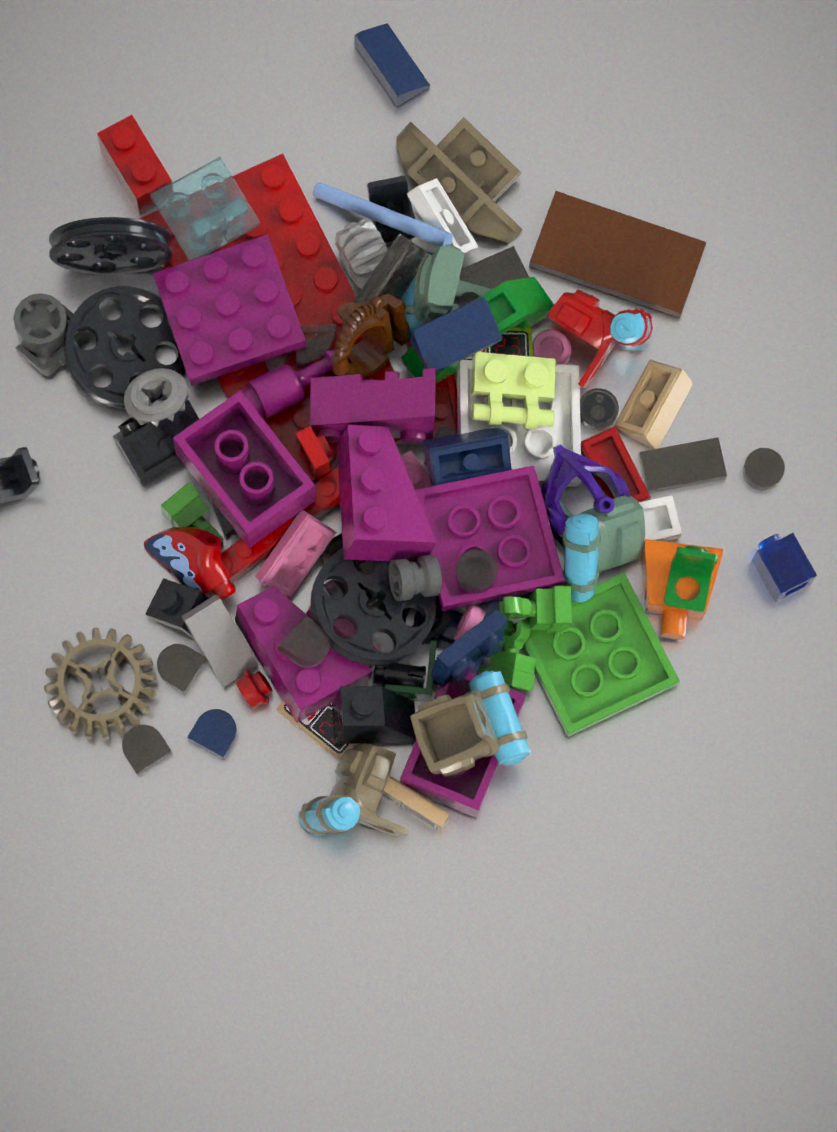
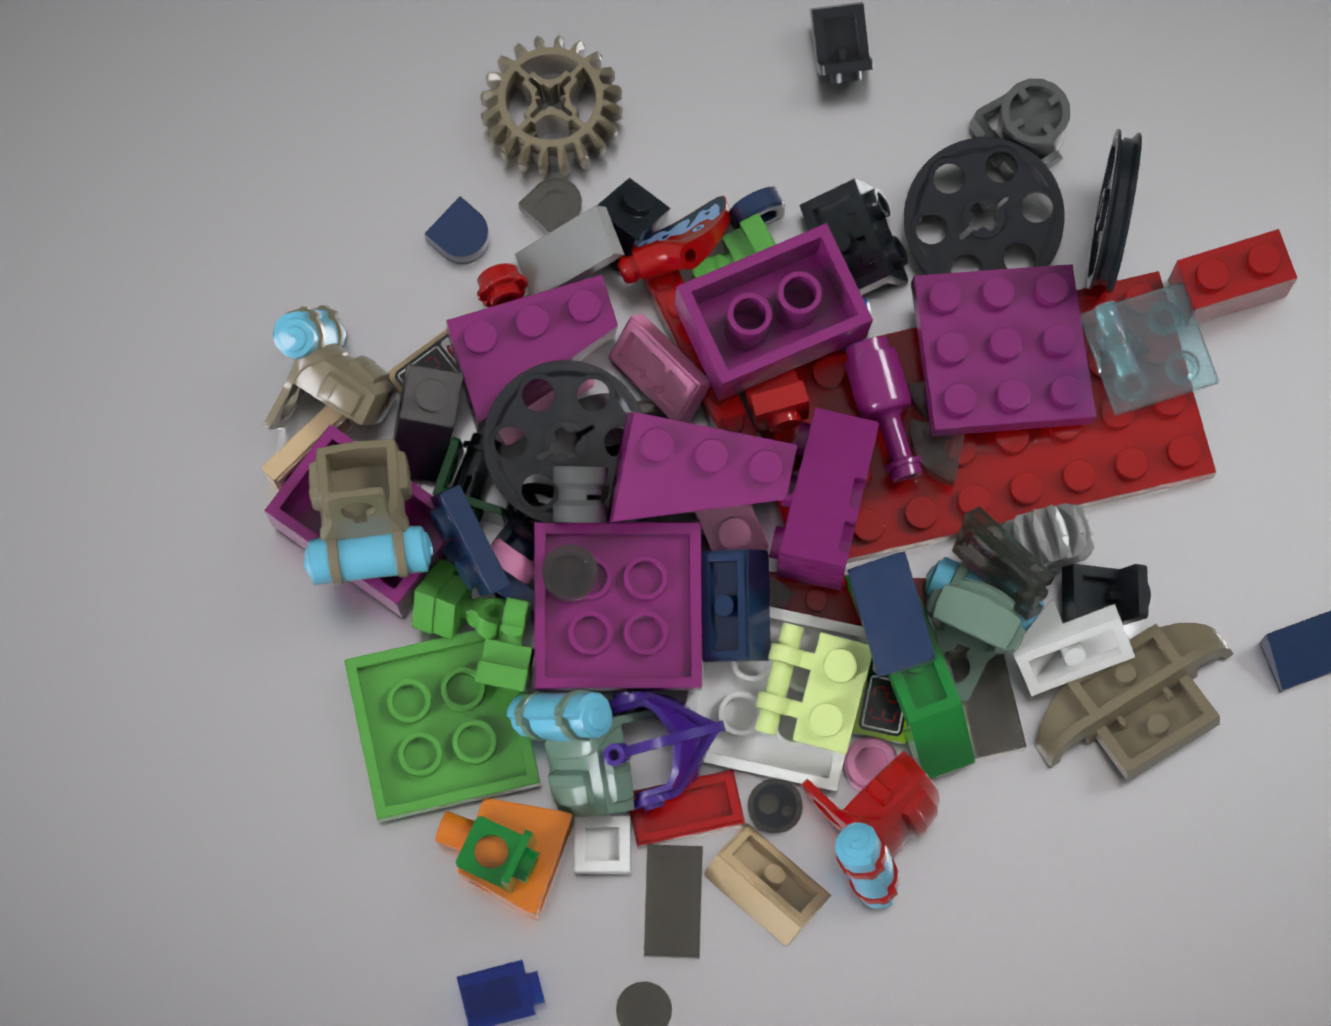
camera: 110 degrees right, 0 degrees up
clear smoke tile [122,725,173,776] -> none
light grey gear [124,368,190,427] -> none
clear smoke tile [278,615,330,668] -> none
light blue bar [313,182,453,246] -> none
reddish brown piece [331,293,409,378] -> none
reddish brown tile [529,191,707,318] -> none
none -> dark blue tile [729,186,785,231]

